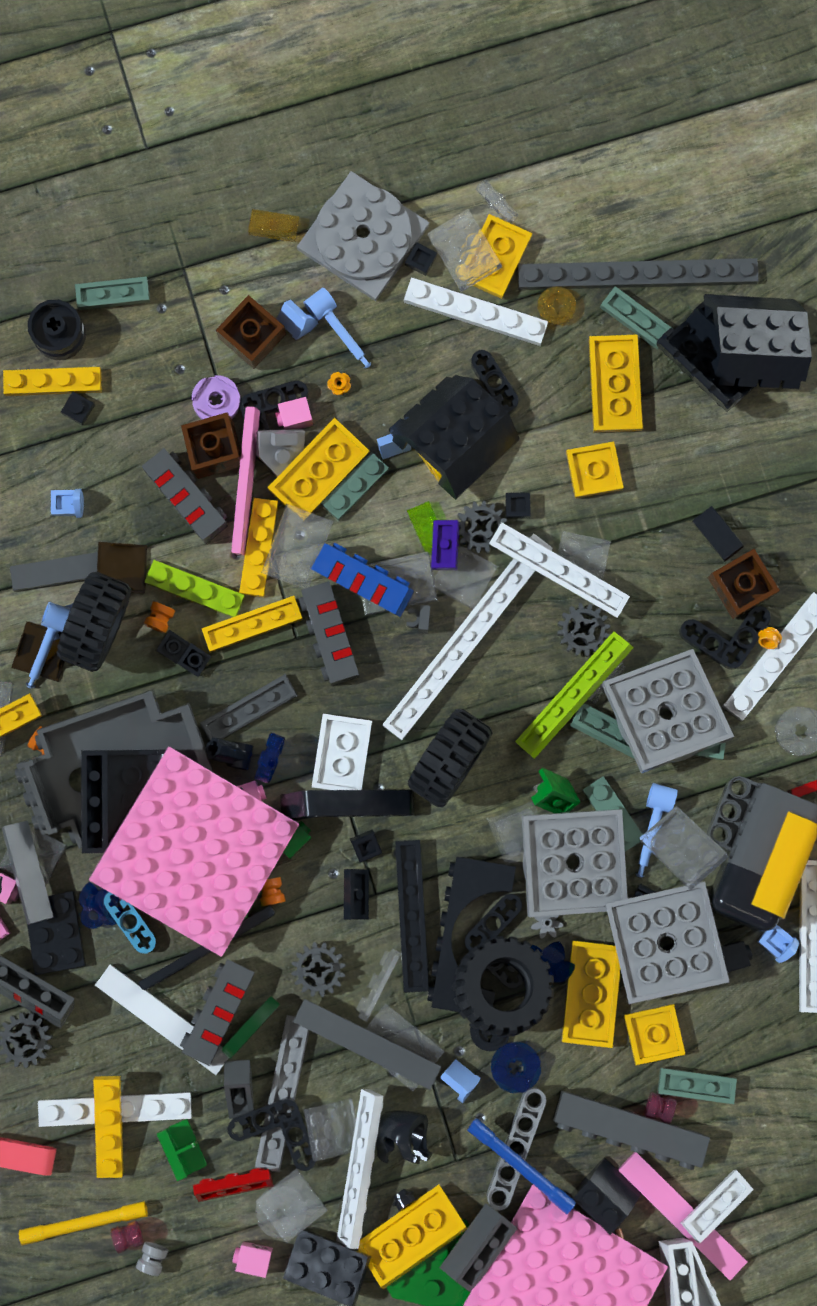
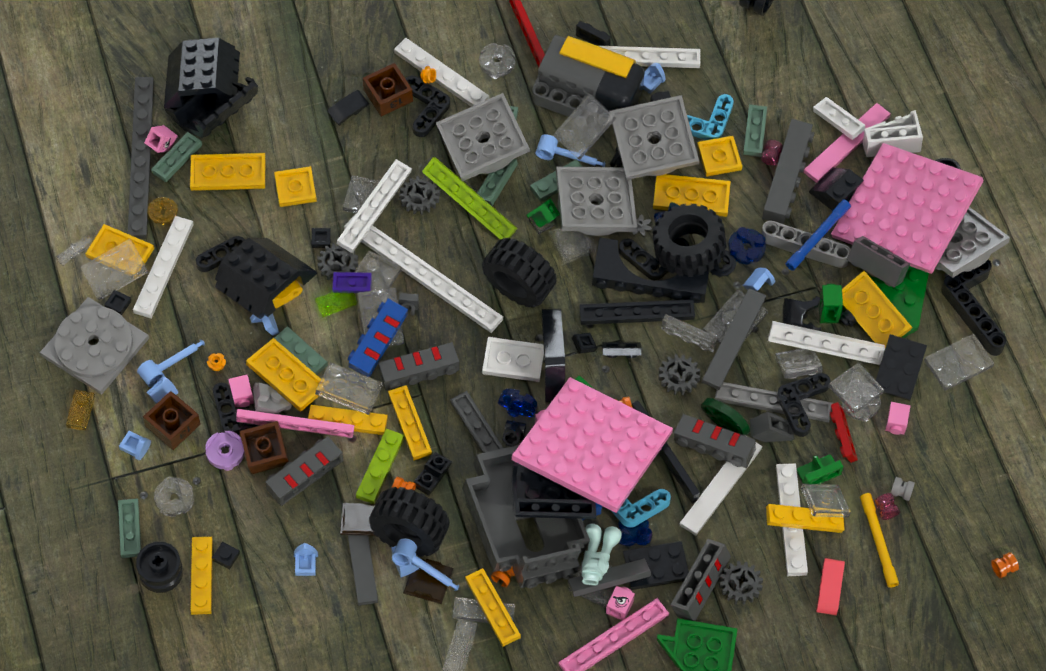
camera: 90 degrees left, 20 degrees down
none -> light blue tile [119,431,151,460]
none -> bright pink brick [144,125,178,153]
none -> clear plate [154,477,194,517]
none -> light aqua piece [582,524,622,586]
none -> medium azure beam [687,94,733,140]
none -> clear plate [801,484,851,517]
none -> green brick [818,284,843,323]

